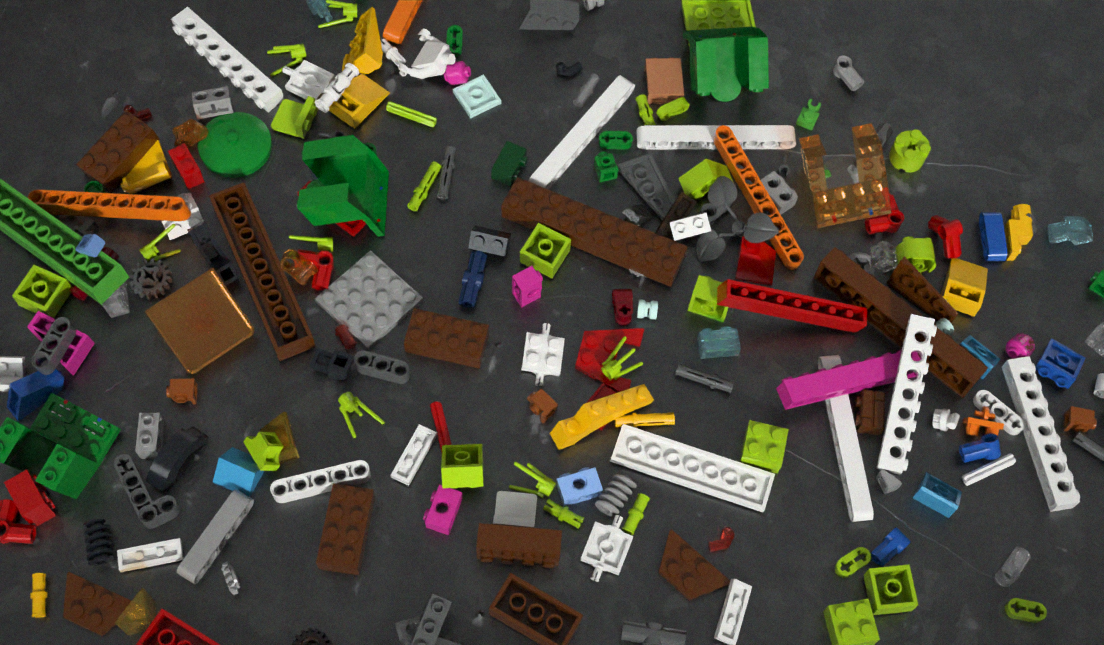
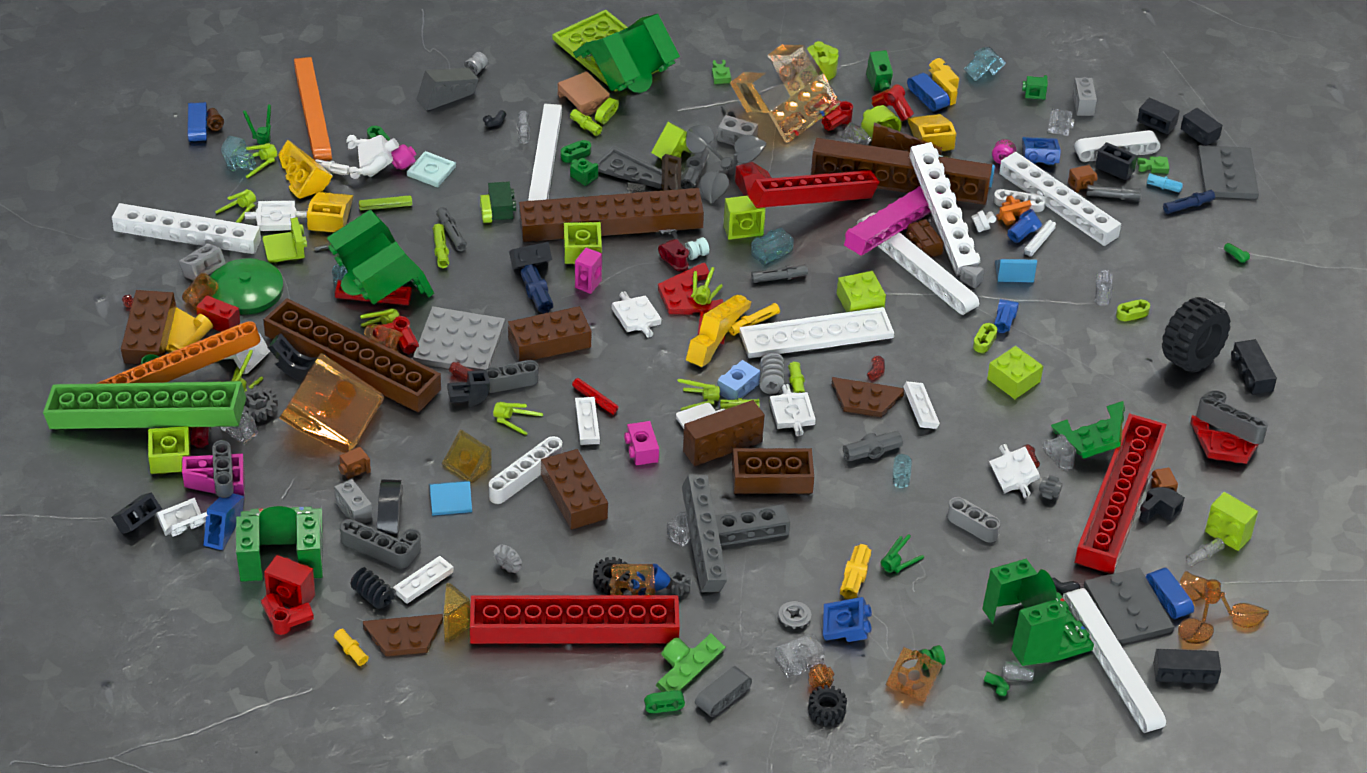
camera: 30 degrees left, 20 degrees down
medium blue slope [75,234,105,257] -> none
light grey beam [177,489,254,584] -> none
lime brick [243,432,284,471] -> none
white piece [314,63,360,113] -> none
lime brick [441,444,483,489] -> none
dark orange brick [527,388,558,424] -> none
white beam [636,125,796,149] -> none
white brick [670,212,711,241] -> none
orange beam [713,125,804,271] -> none
light grey piece [832,55,865,91] -> none
lime brick [863,564,918,615] -> none
none -> lime beam [480,194,492,223]
none -> green torso [866,50,893,92]

